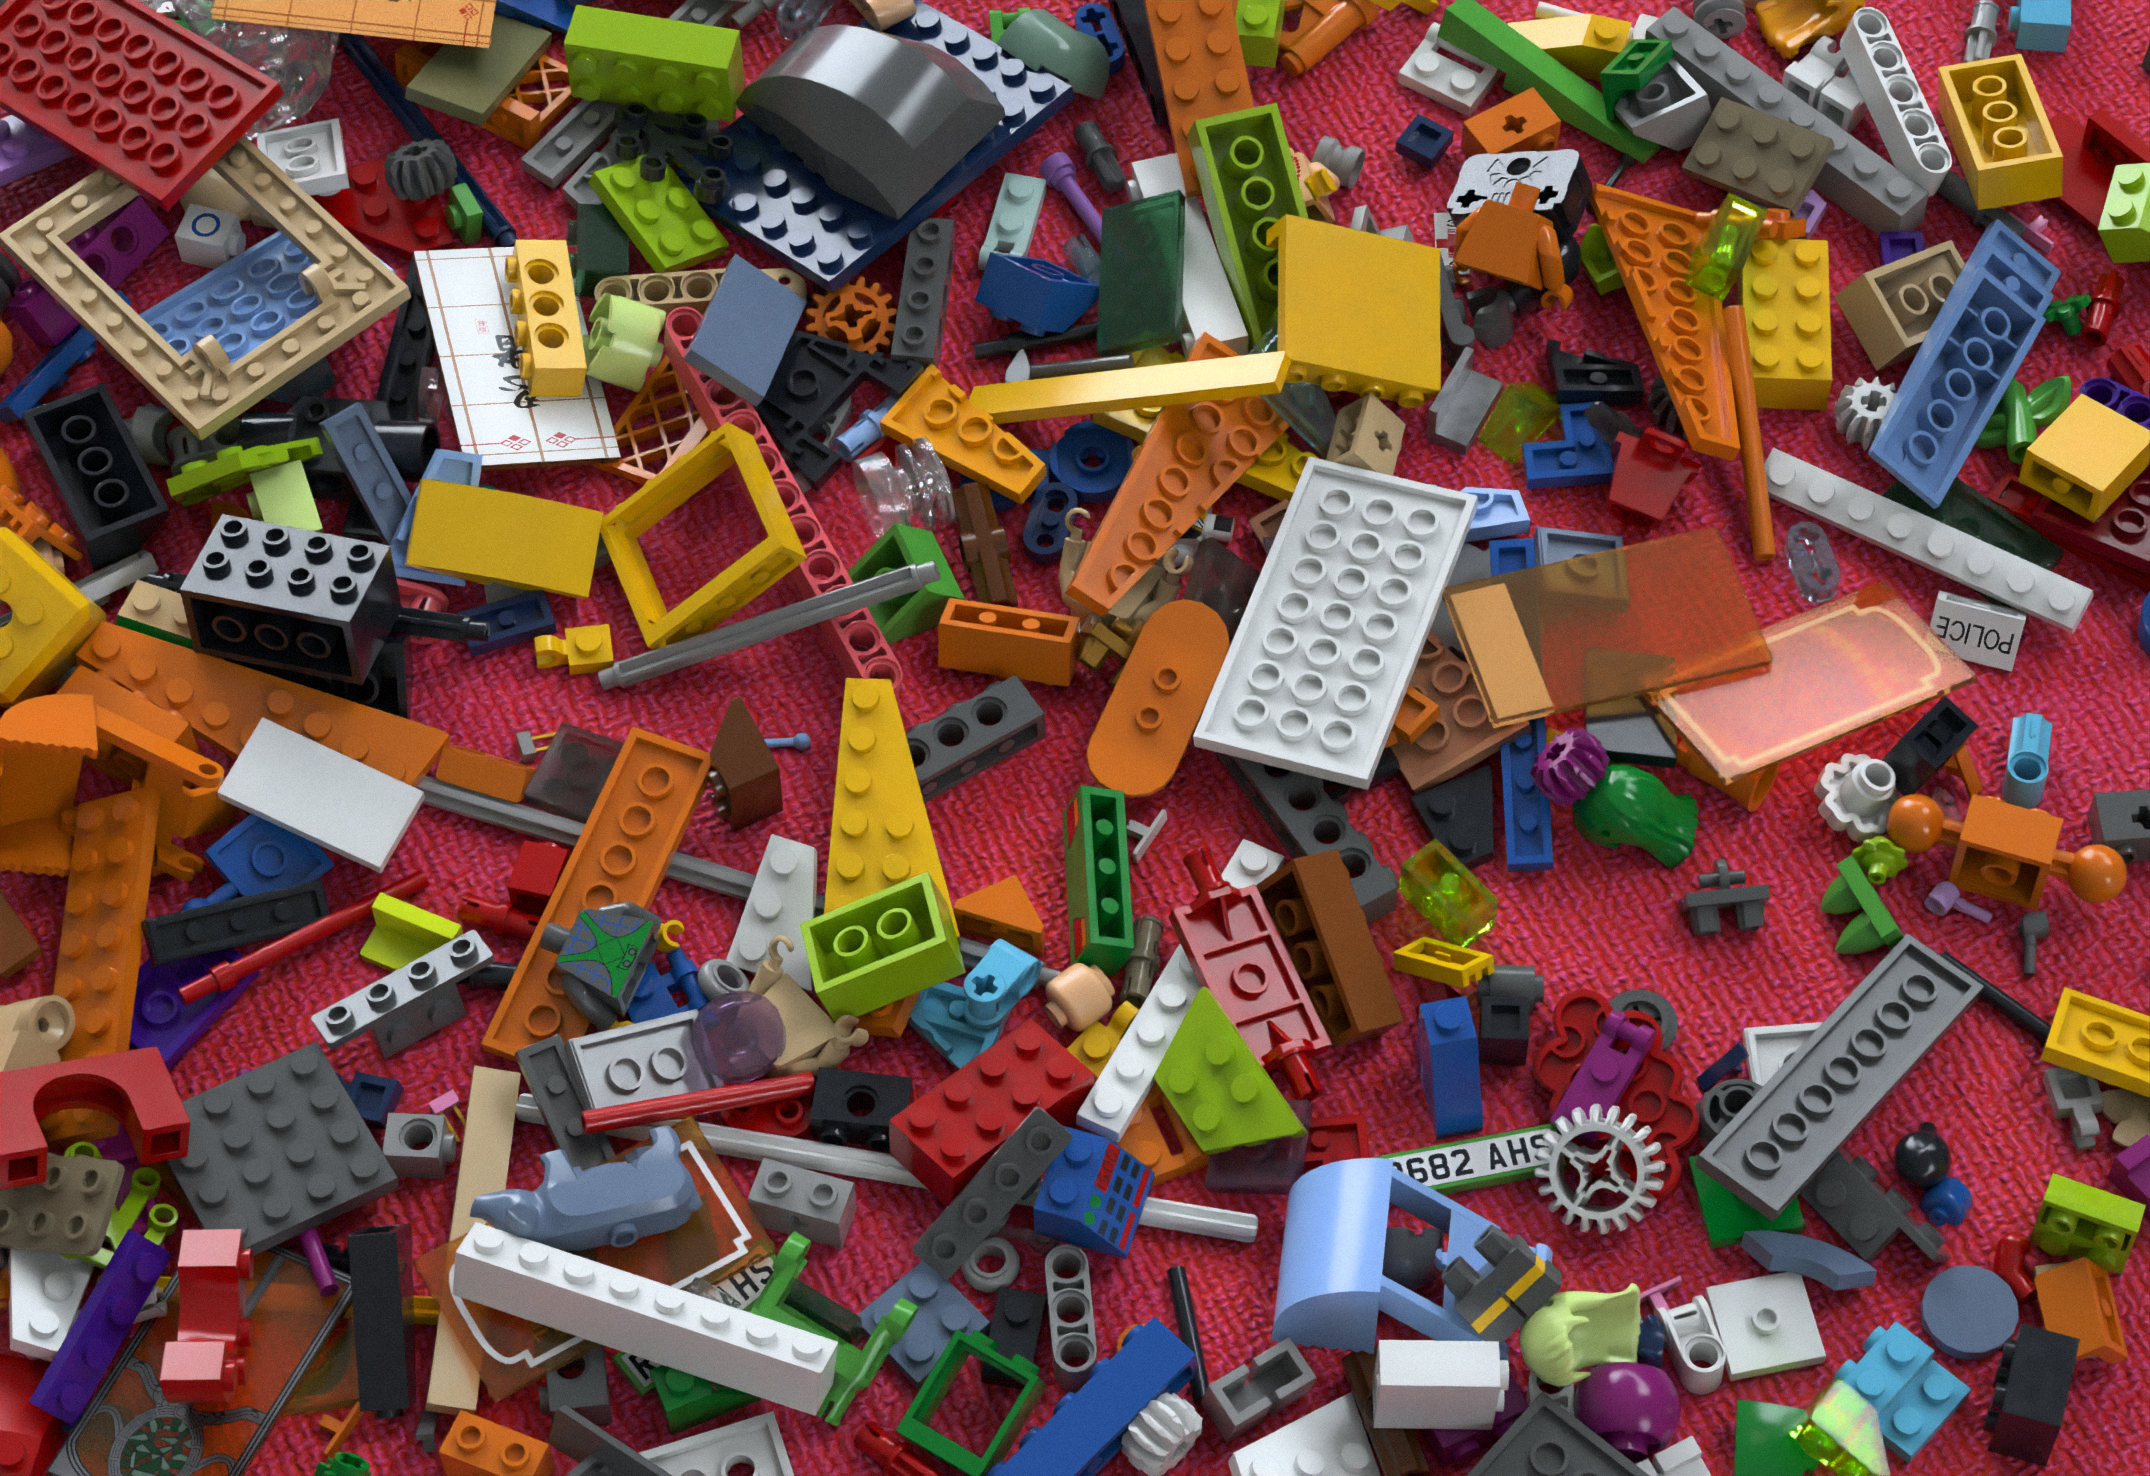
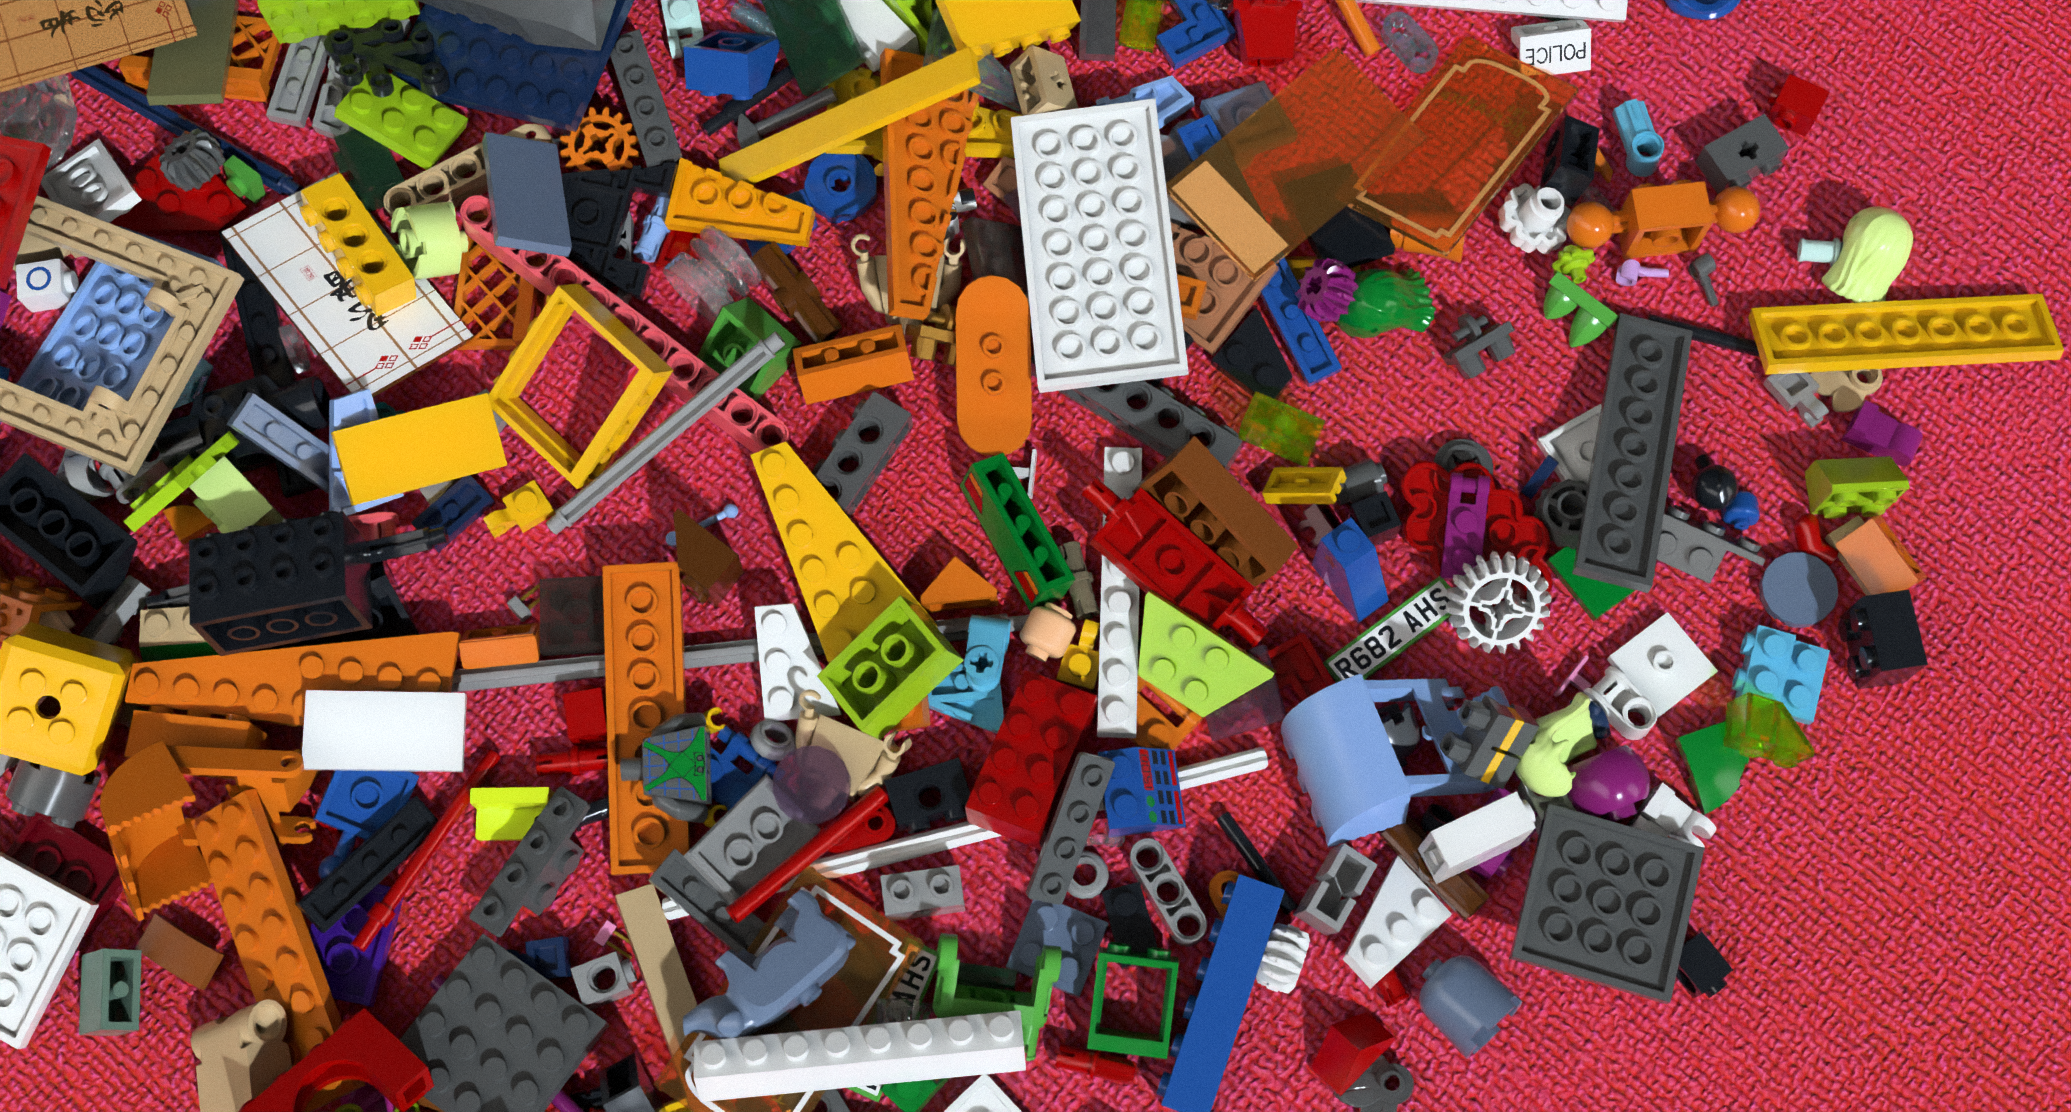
camera: 25 degrees left, 15 degrees up
dark blue plate [1023,482,1078,564] -> none
sand blue tile [1741,1231,1877,1291] -> none

